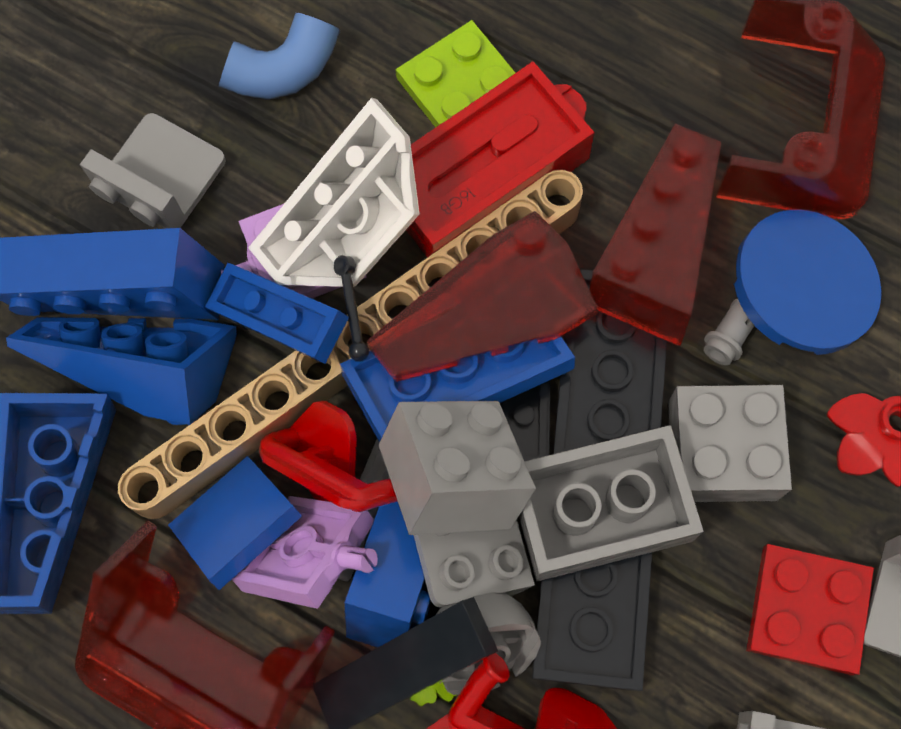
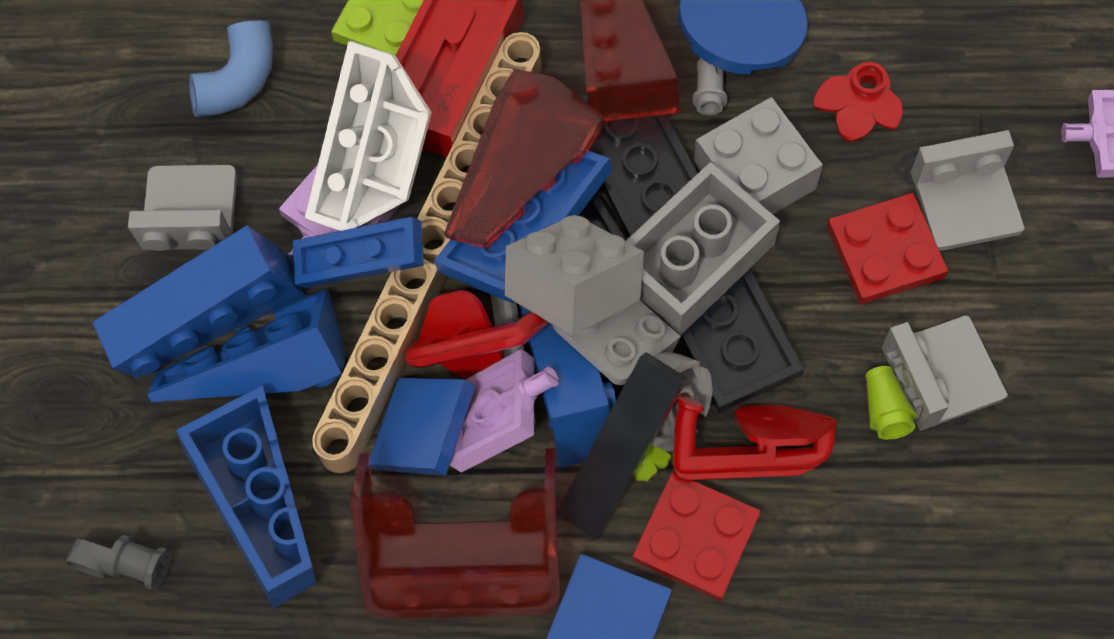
camera: 30 degrees left, 5 degrees down
black hinge [334,255,369,362] -> none

